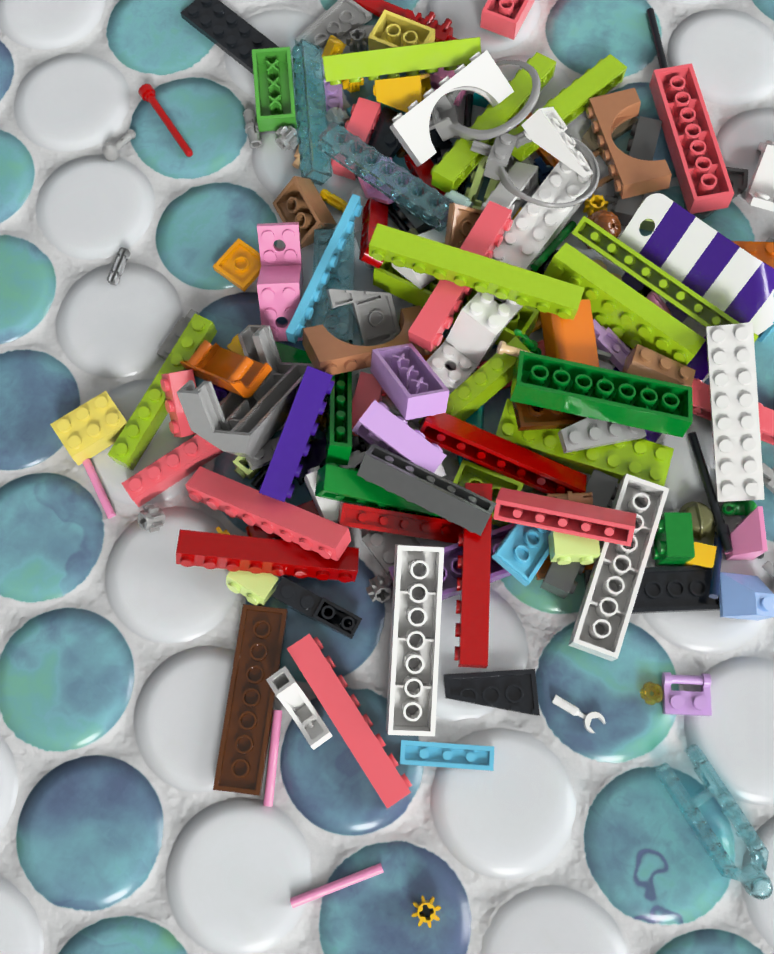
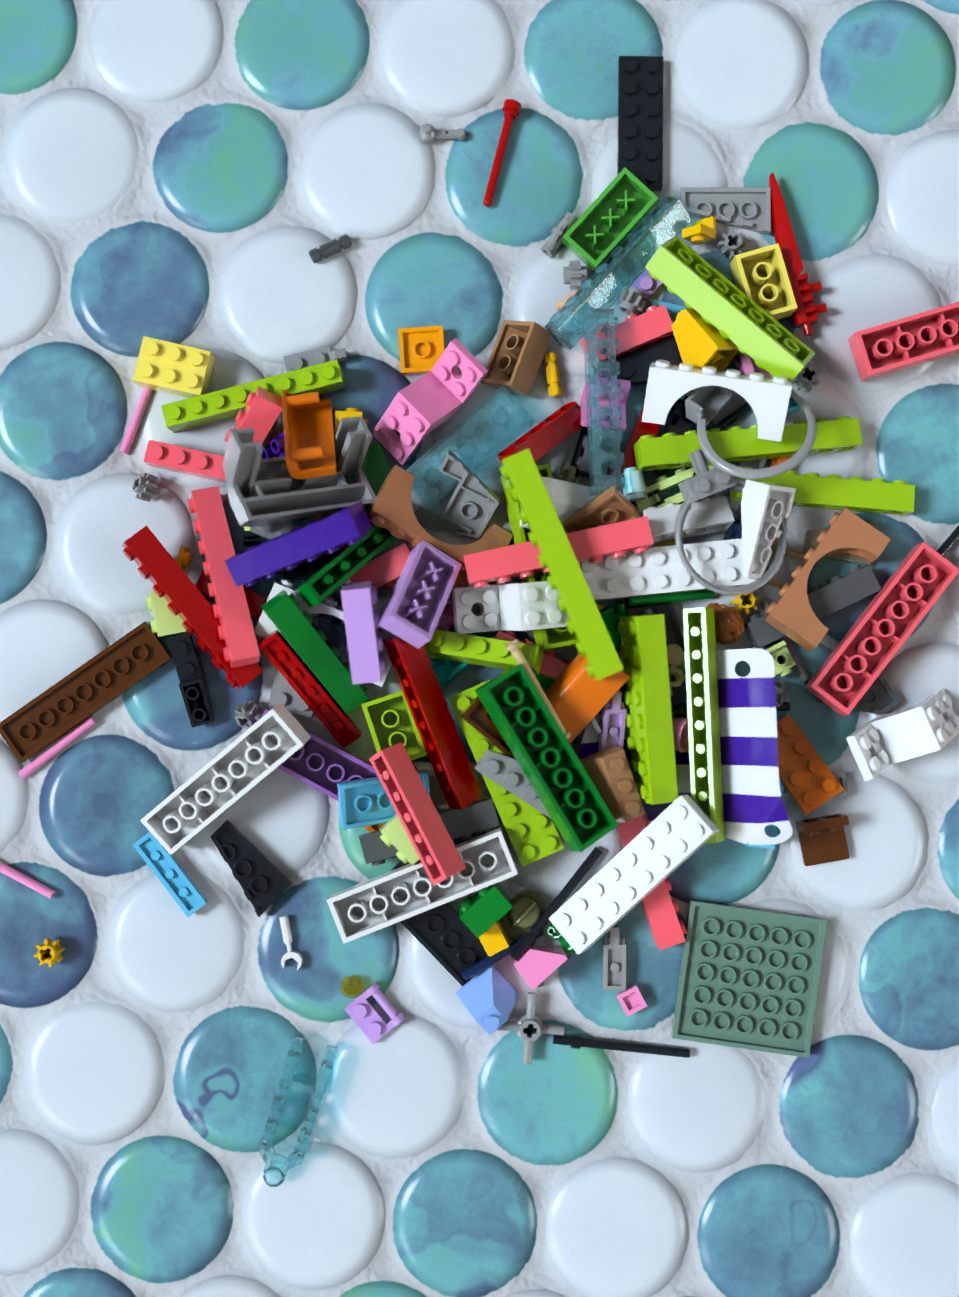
camera: 45 degrees right, 15 degrees up
white arch [266,666,333,750] -> none
medium azure plate [286,194,363,344] -> none
coral brick [287,633,412,809] -> none
dark grey brick [357,444,497,536] -> none
red brick [454,483,492,668] -> none
green piece [514,329,542,355] -> none
nougat pin [547,491,593,505] -> none

